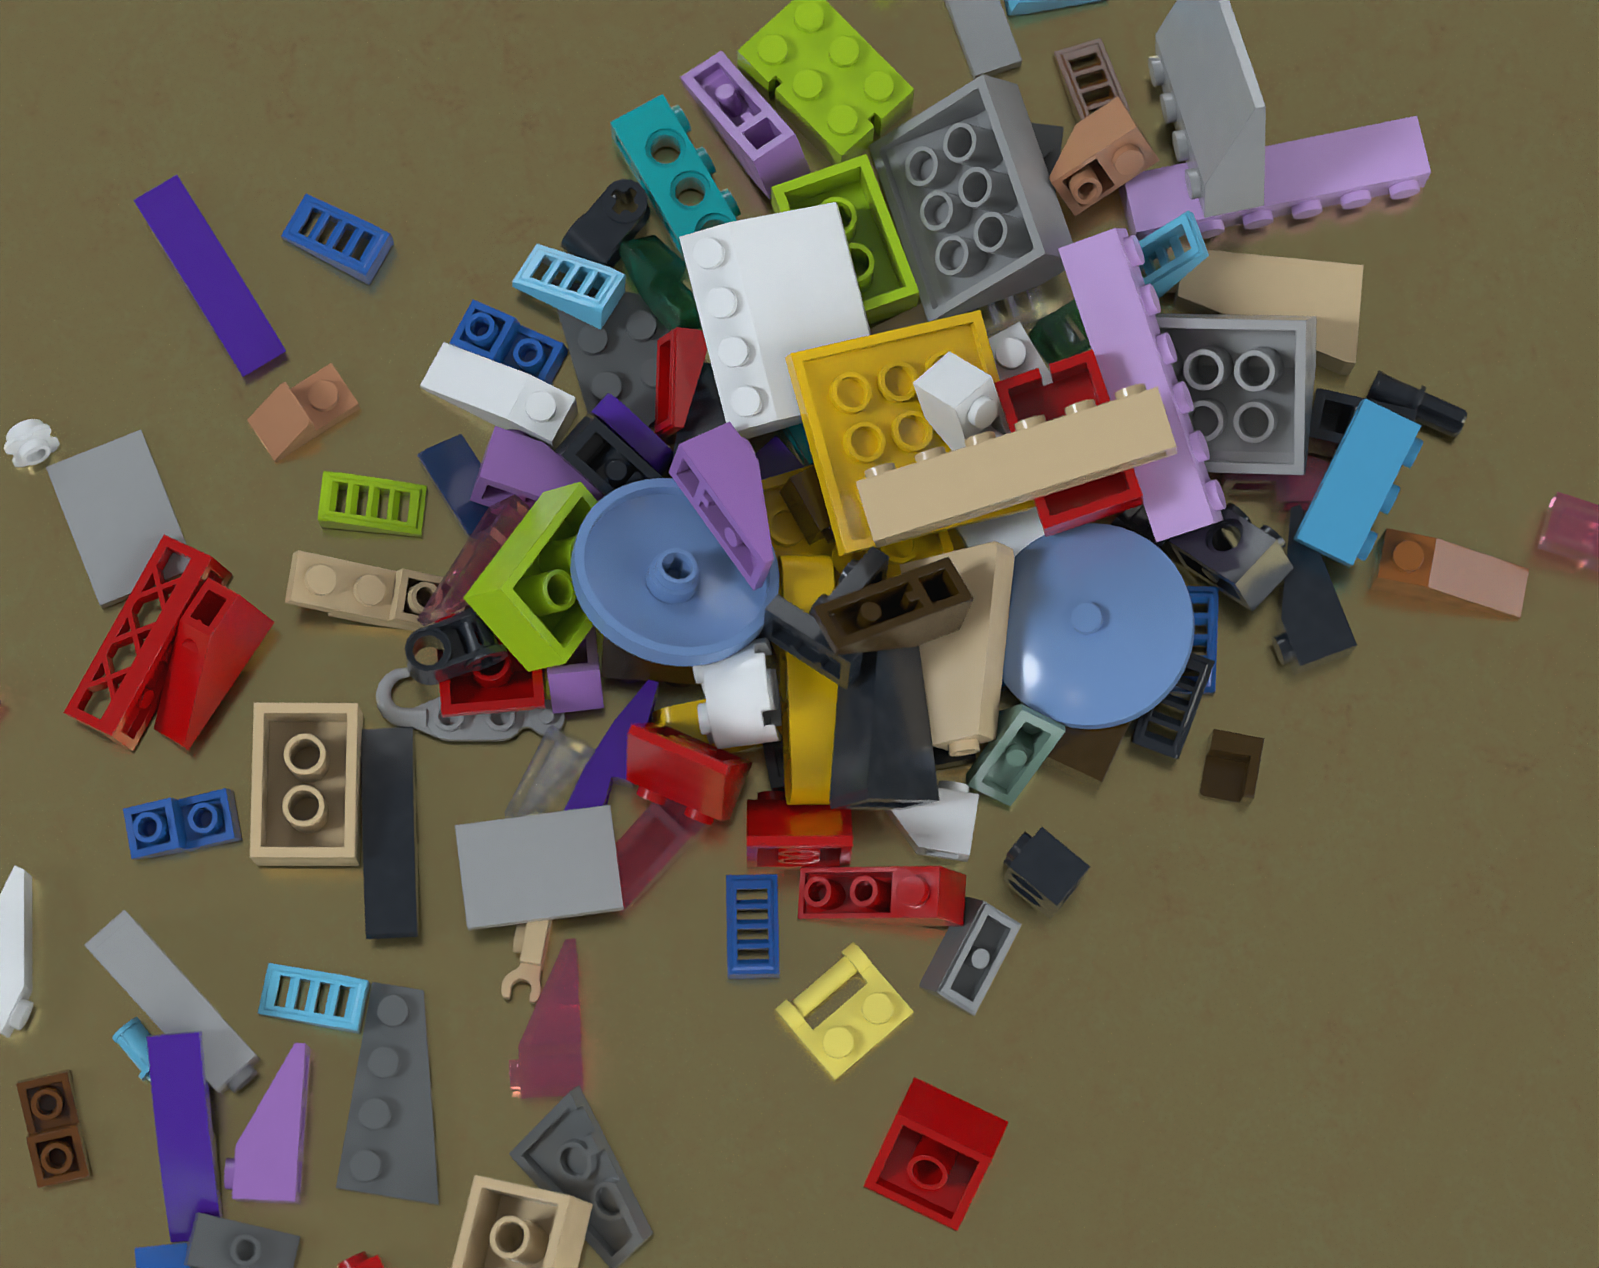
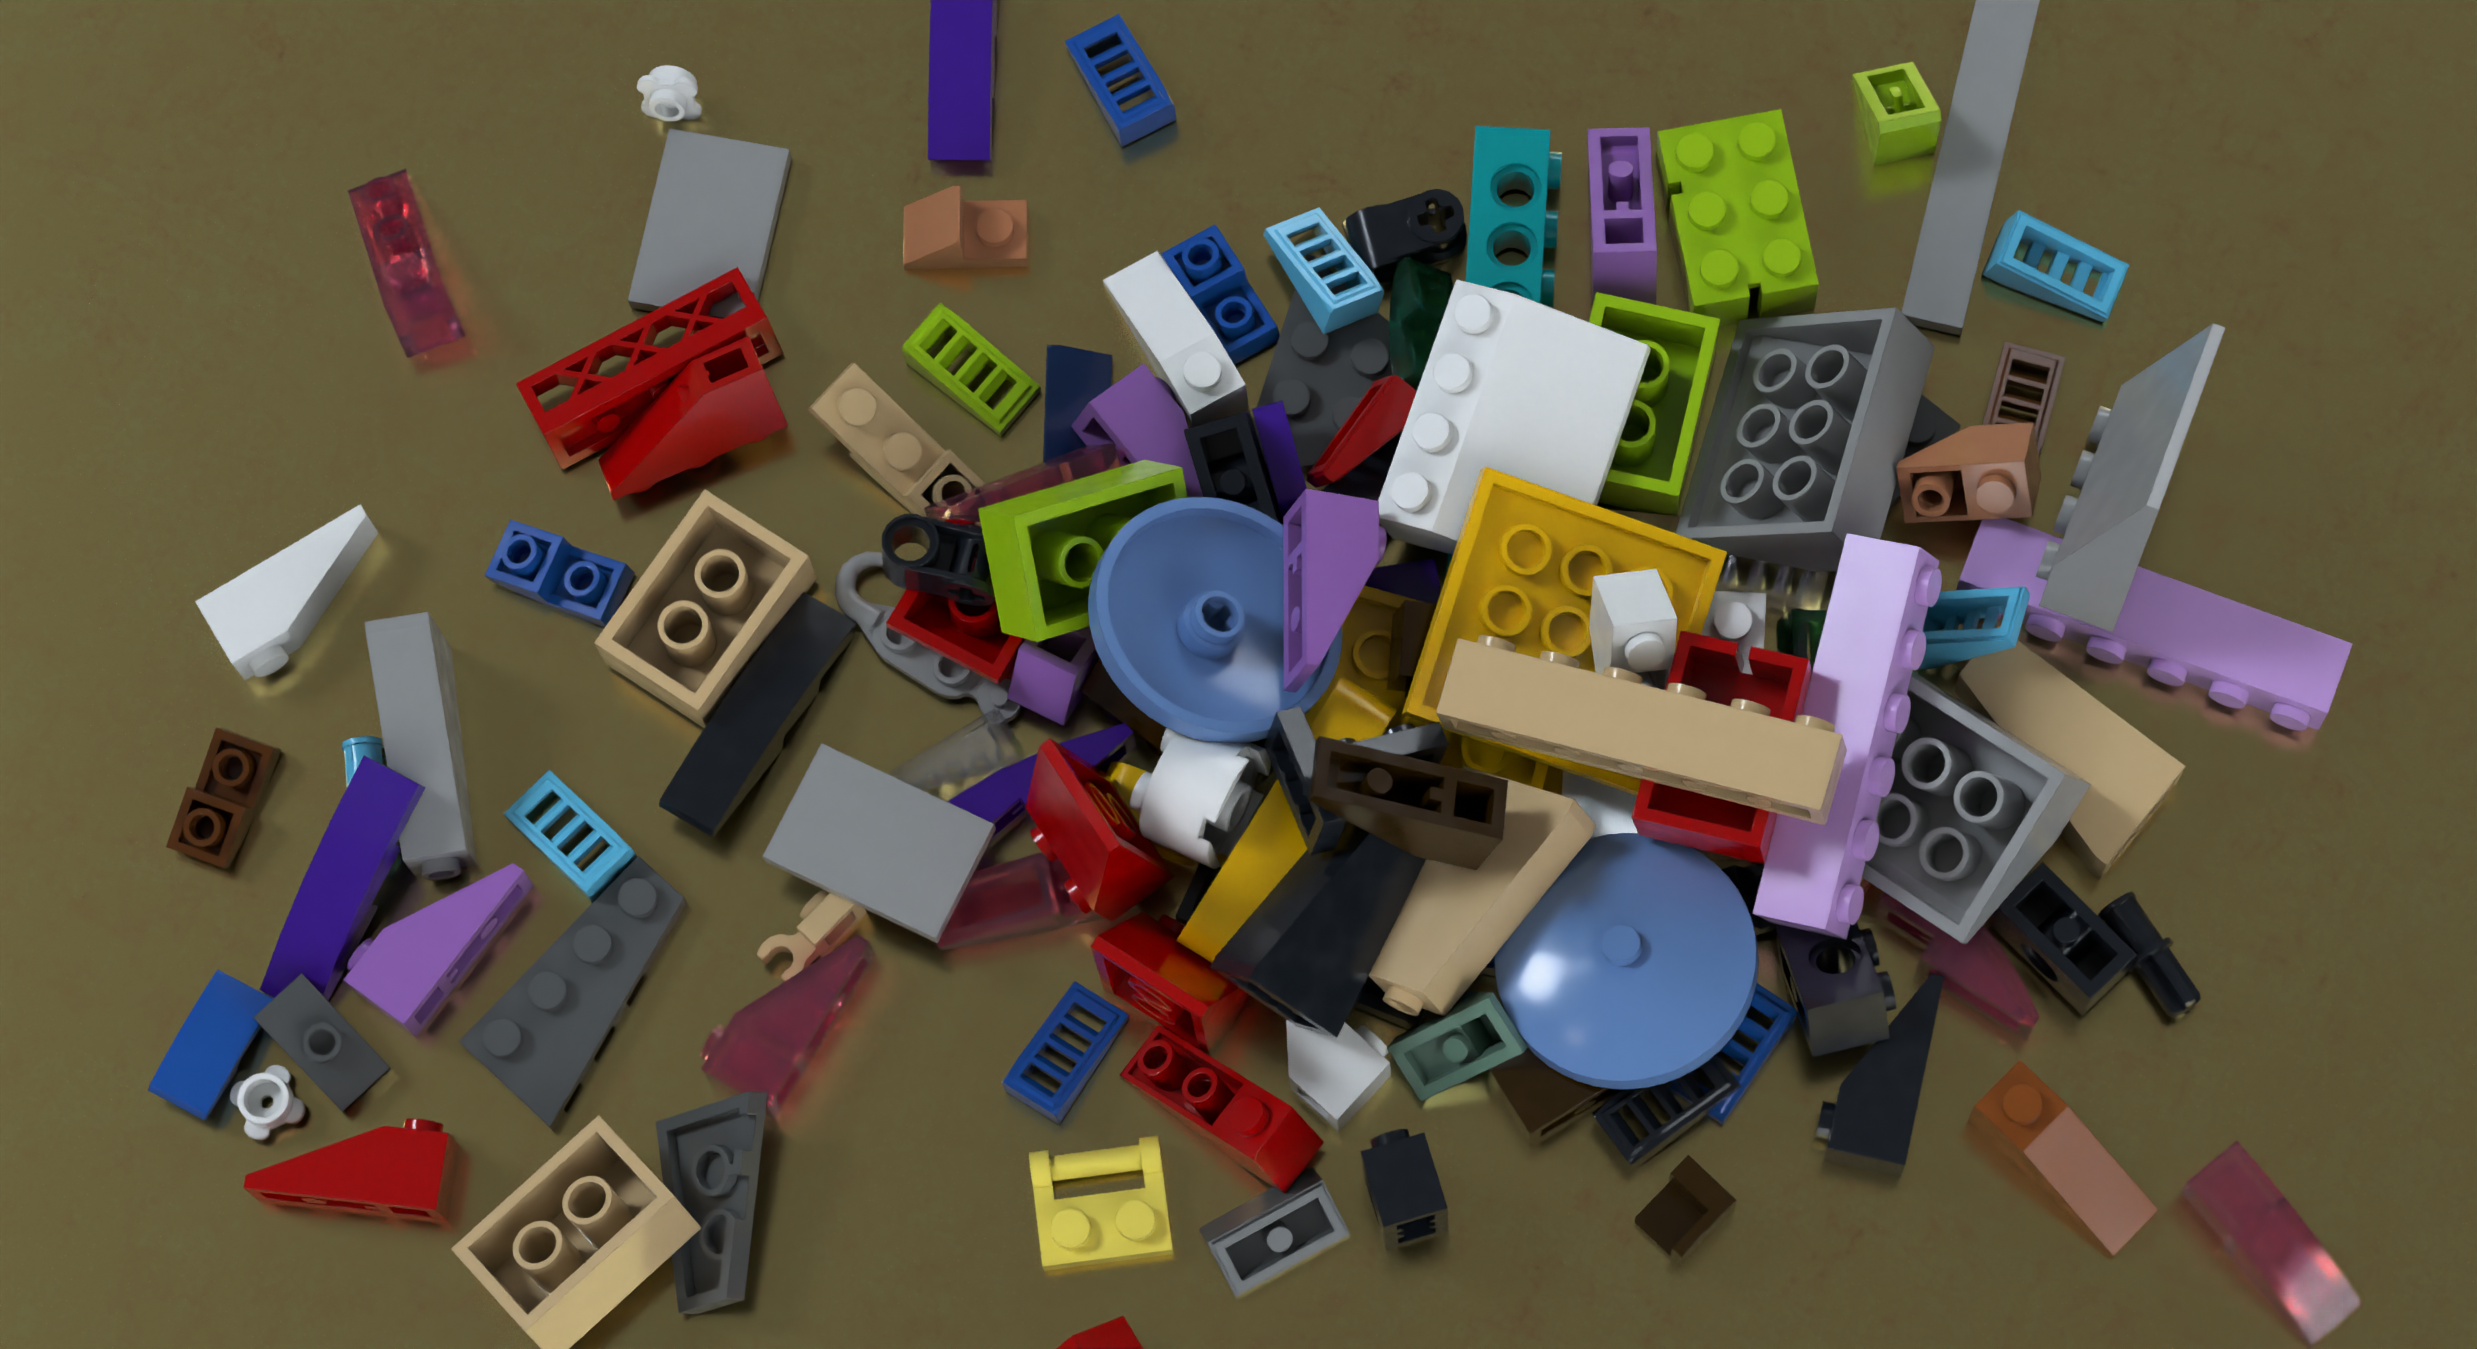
camera: 45 degrees right, 5 degrees down
dark azure brick [1293,398,1424,567] -> none

